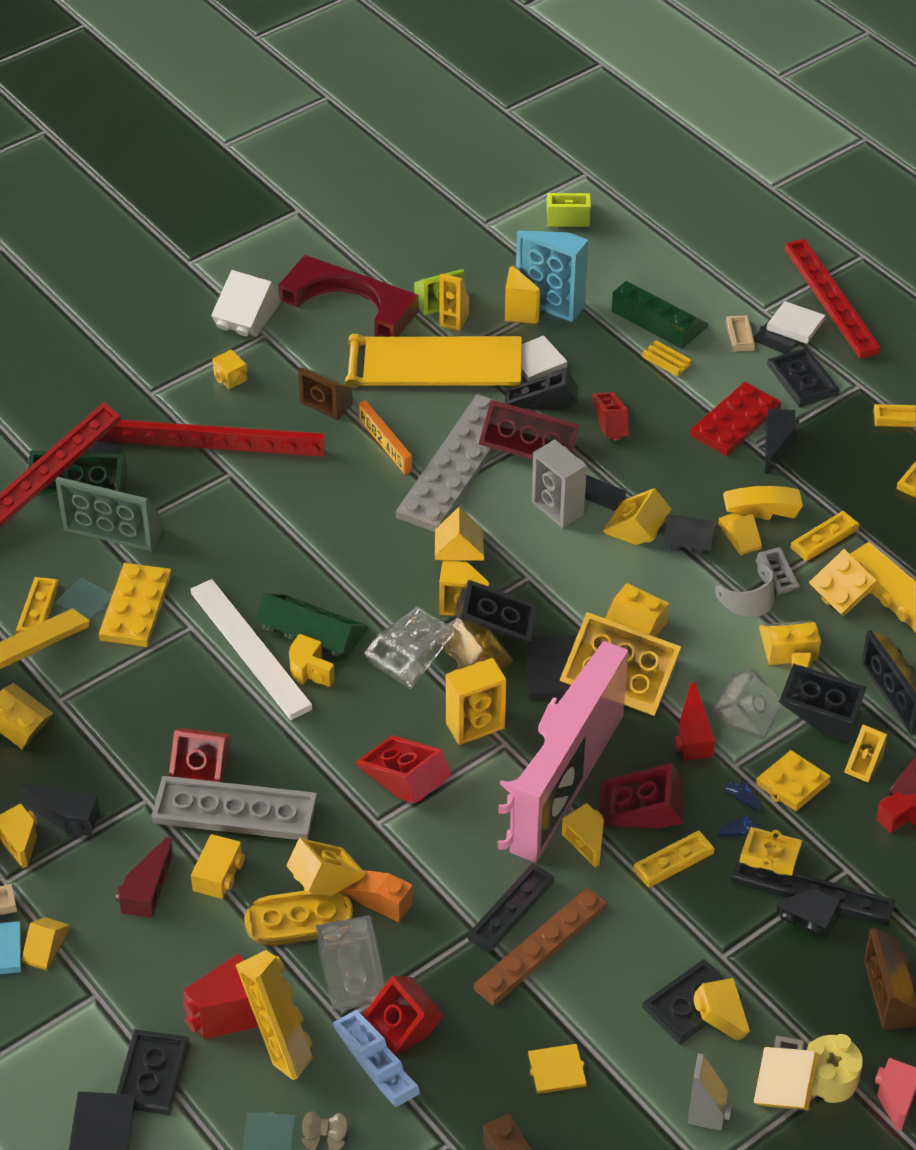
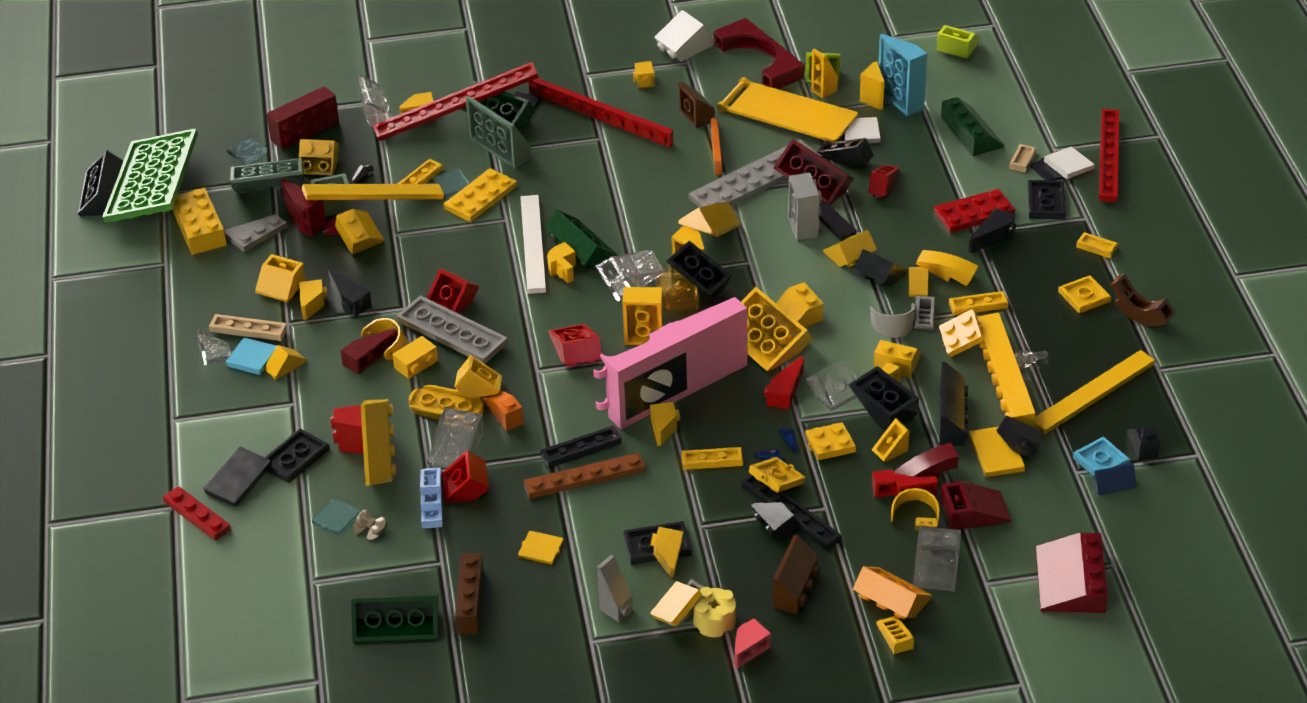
camera: 30 degrees right, 5 degrees down
dark red slope [599,763,685,829] -> none
yellow tile [642,340,692,377] -> none
none -> yellow piece [362,318,408,360]

